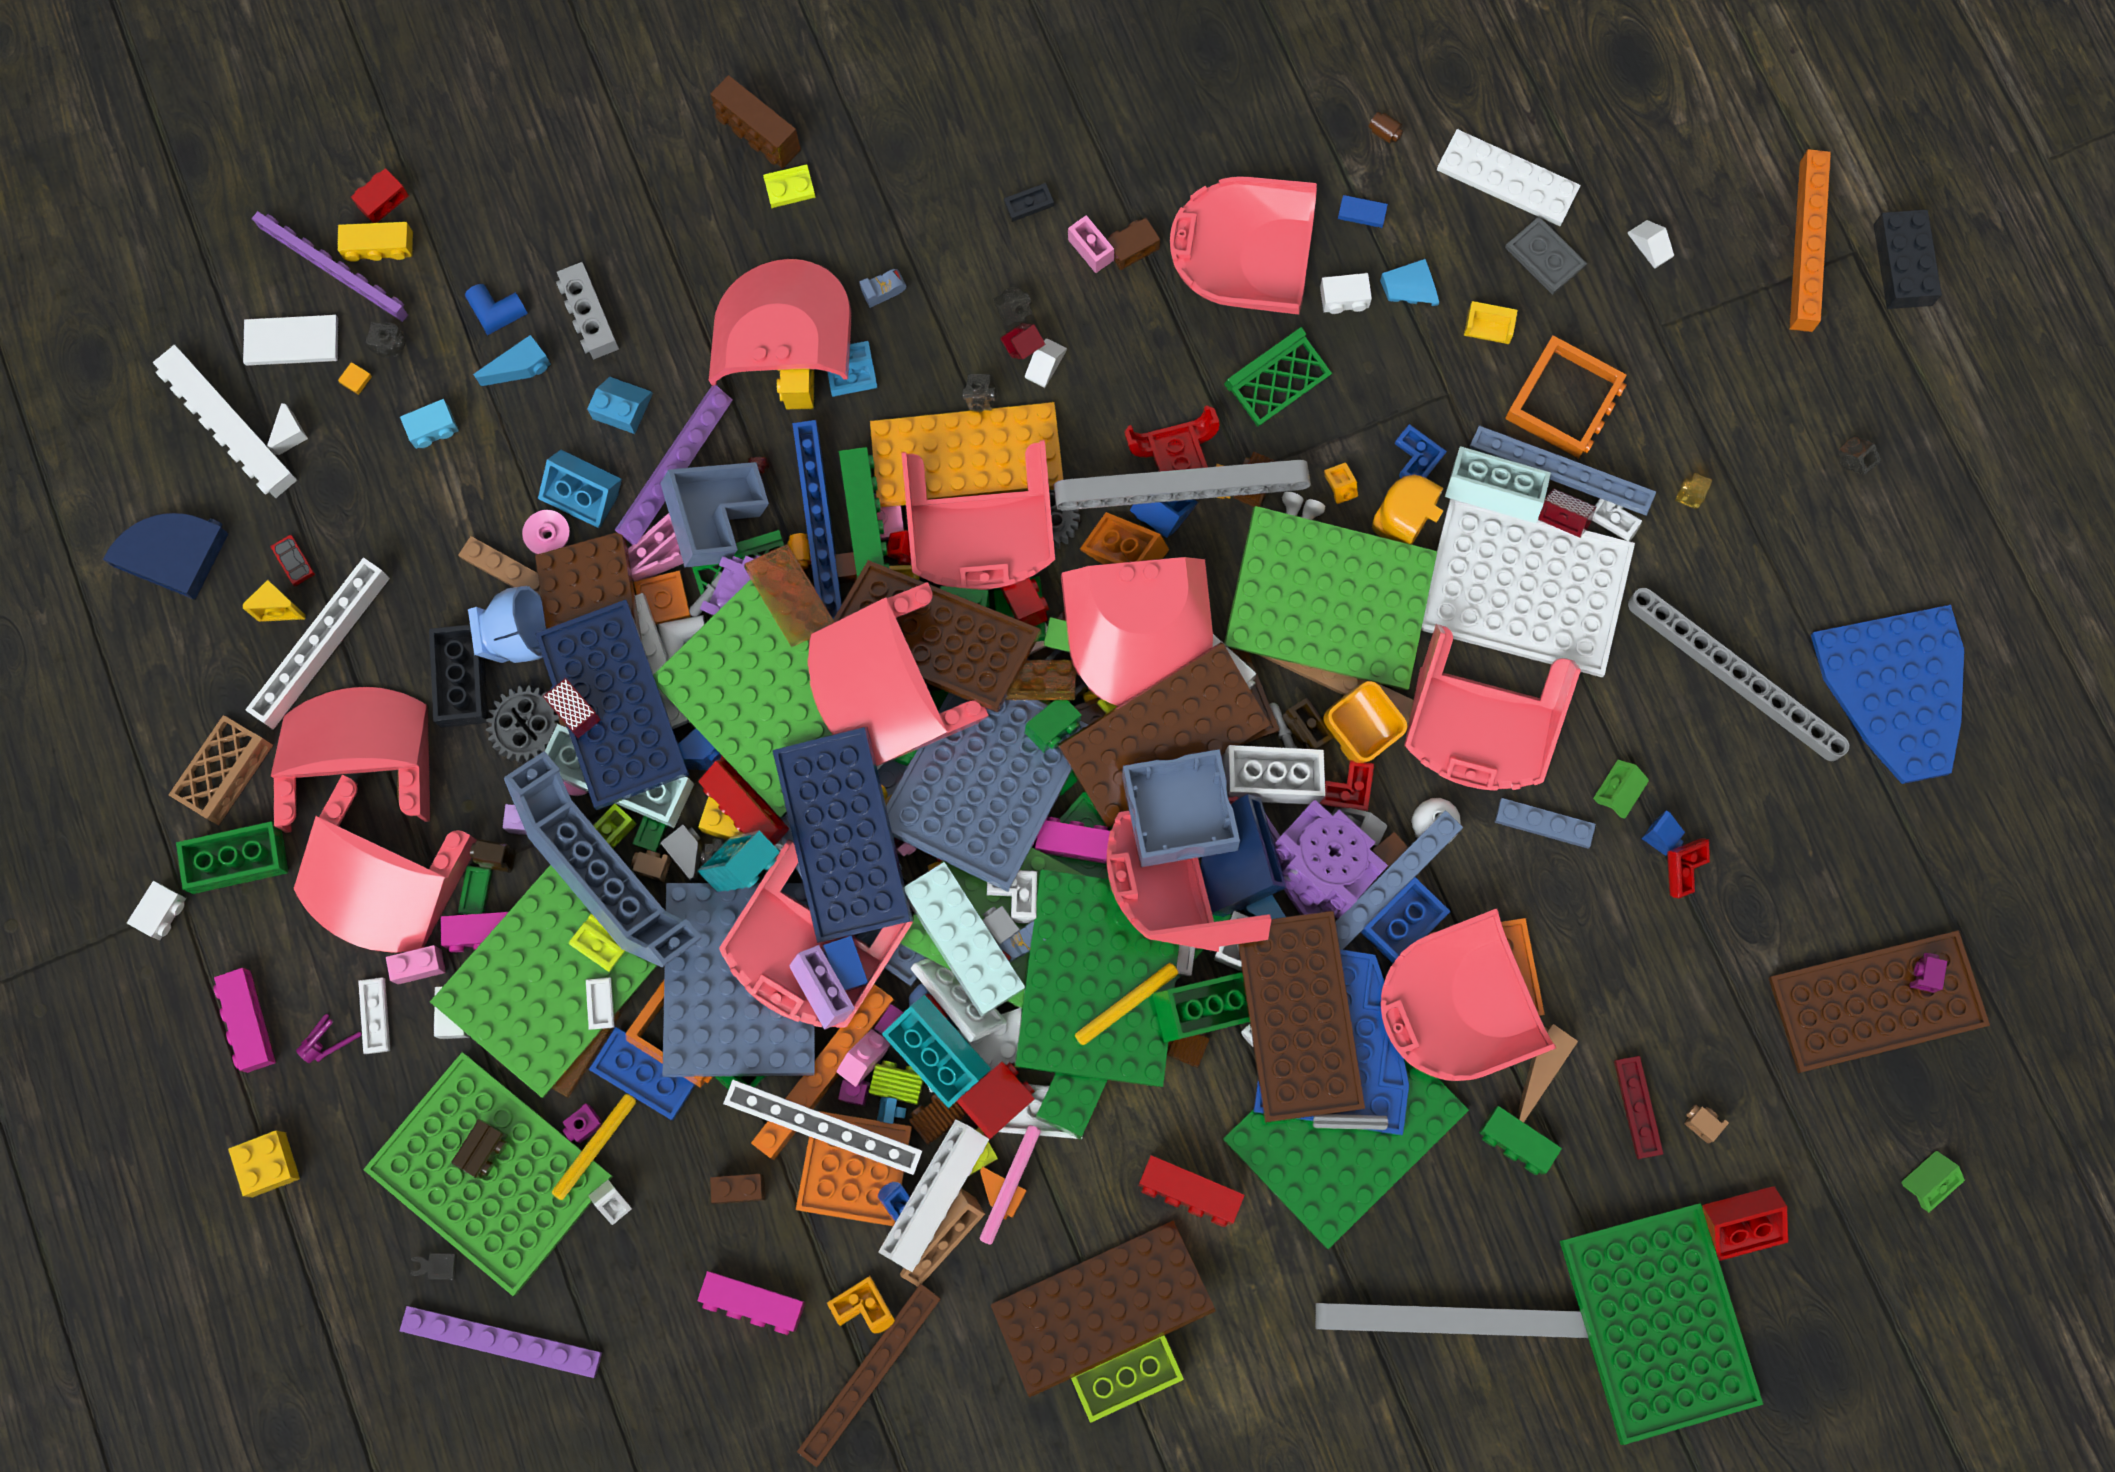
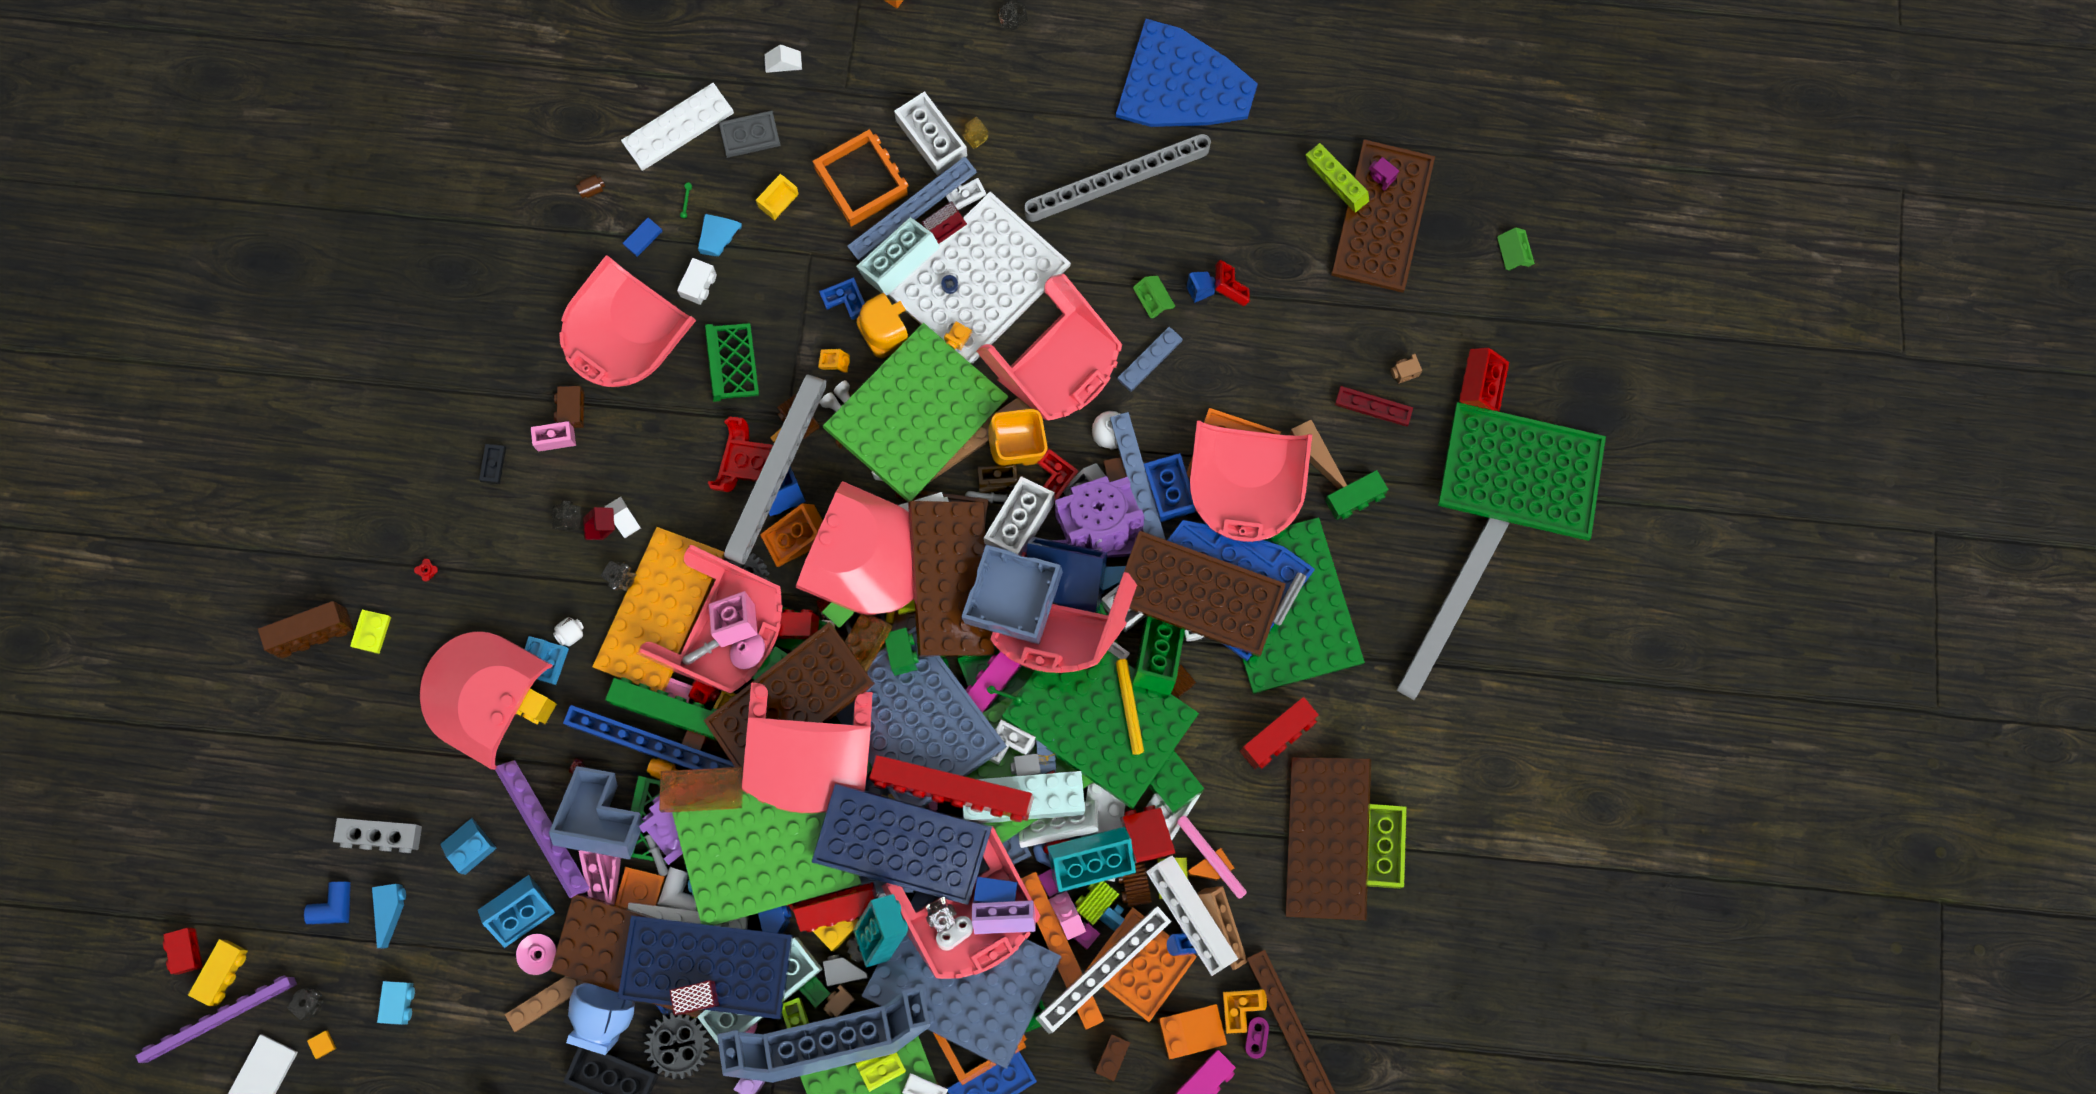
camera: 65 degrees left, 0 degrees up
sand blue leg [859,269,907,308] -> none
none -> red plate [414,559,438,582]
none -> white head [553,617,584,646]
none -> green hinge [680,182,692,219]
none -> light grey piece [682,639,719,665]
none -> bright pink brick [709,591,758,647]
none -> bright pink dish [730,634,765,669]
none -> red brick [870,755,1034,822]
none -> white brick [894,91,967,176]
none -> clear smoke brick [926,897,957,933]
none -> white plate [936,916,973,951]
none -> dark blue bush [941,275,958,294]
none -> light orange bracket [944,321,972,351]
none -> green hinge [987,686,1023,703]
none -> orange slope [1158,1004,1227,1060]
none -> magenta plate [1245,1017,1269,1059]
none -> lime brick [1306,143,1369,213]

